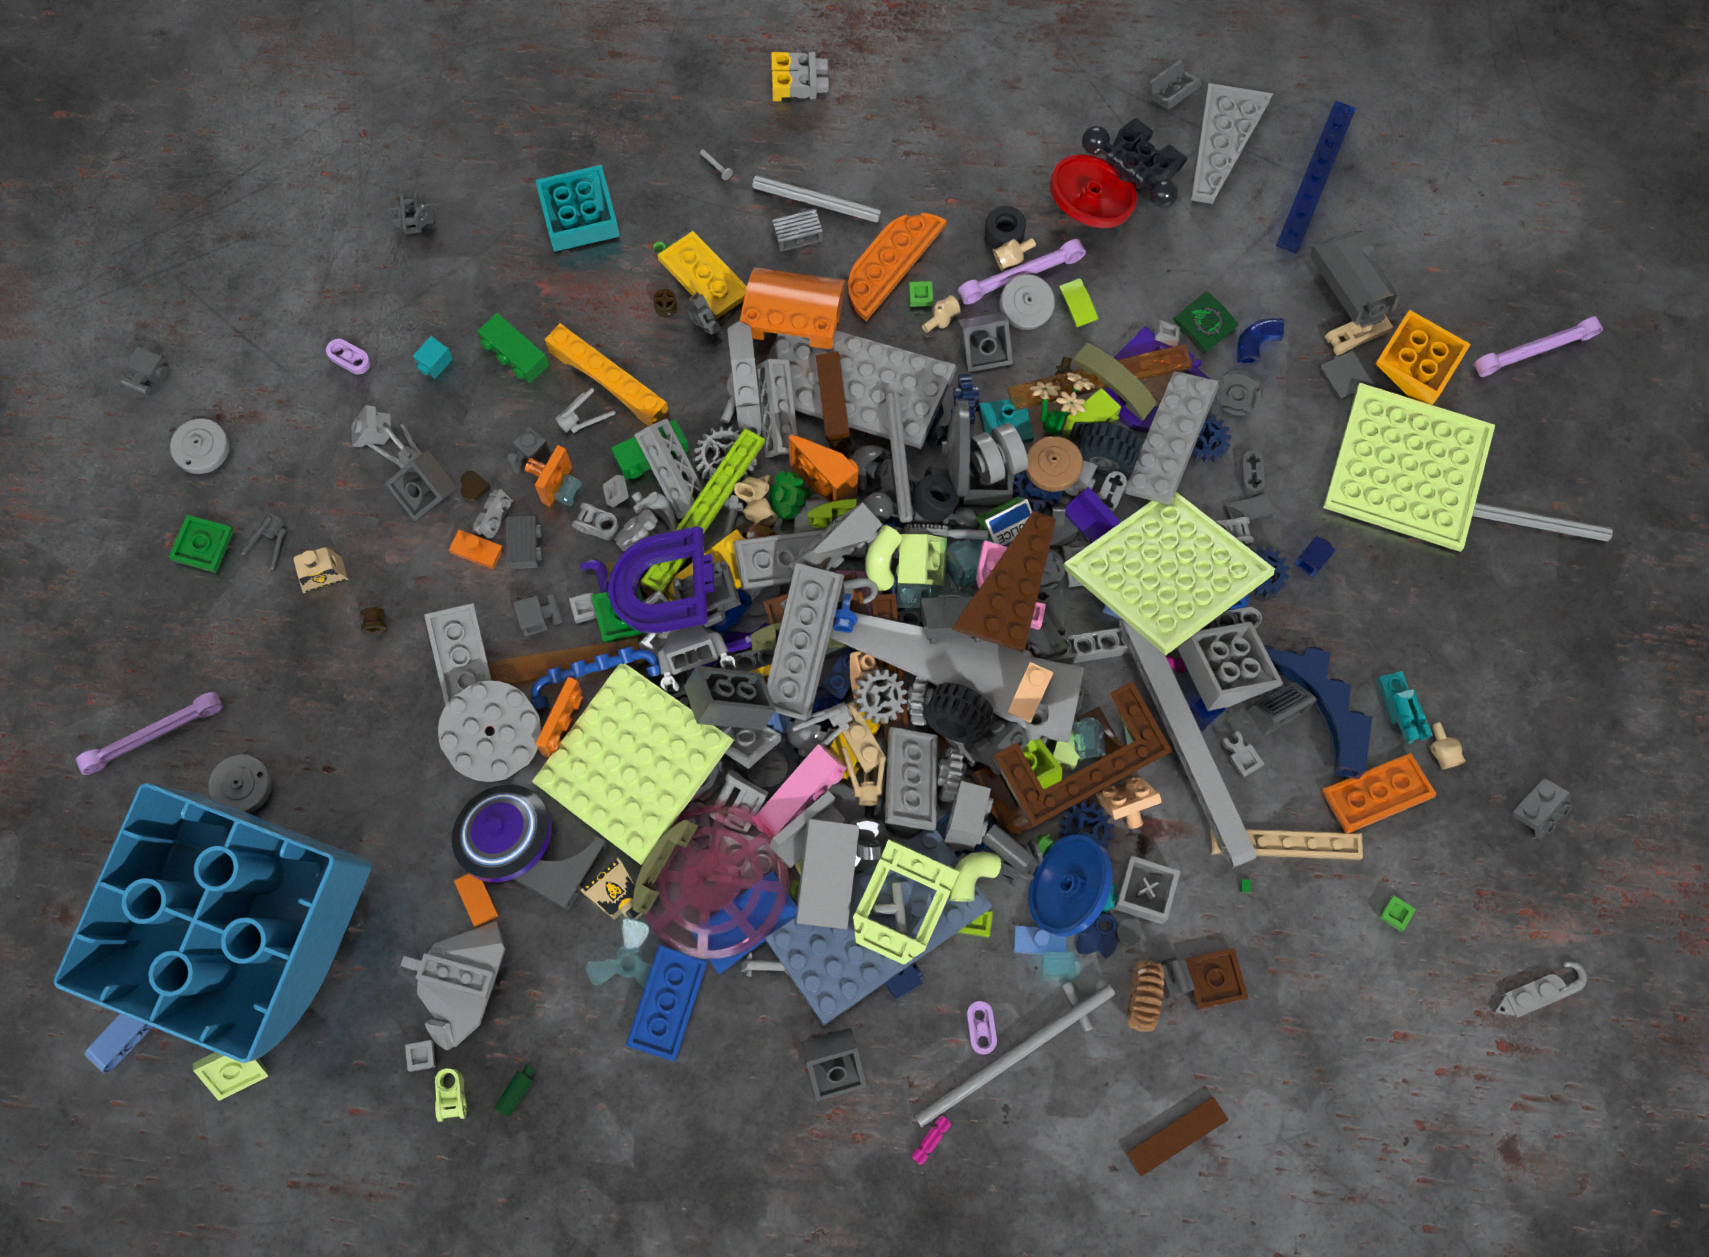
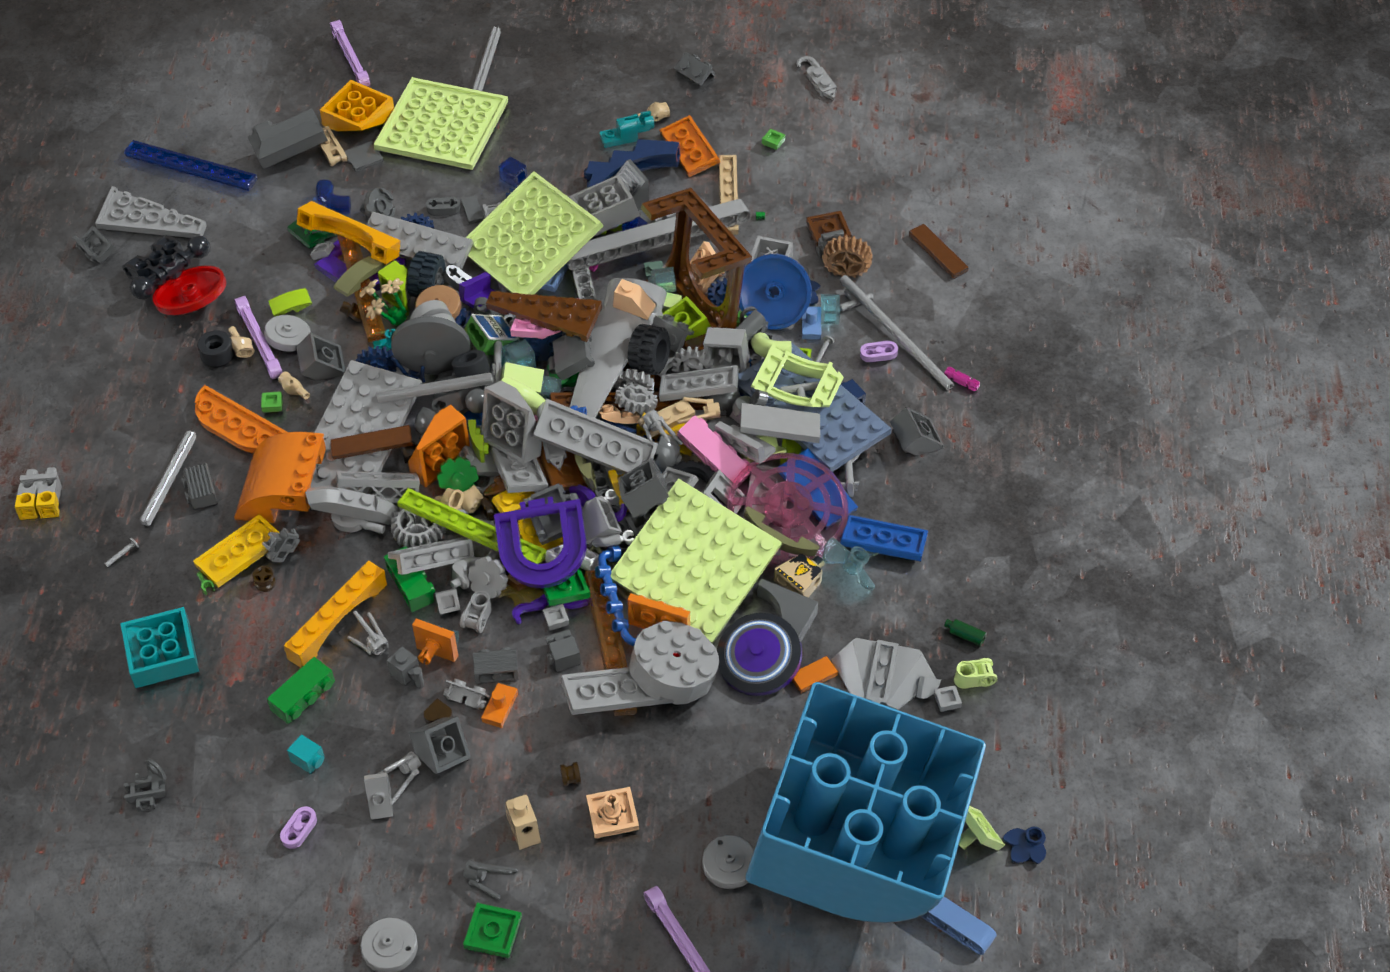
camera: 90 degrees left, 20 degrees down
none -> light orange arch [297,201,401,264]
none -> light nougat plate [586,787,639,839]
none -> light grey pin [814,335,834,362]
none -> dark blue plate [1003,826,1046,864]

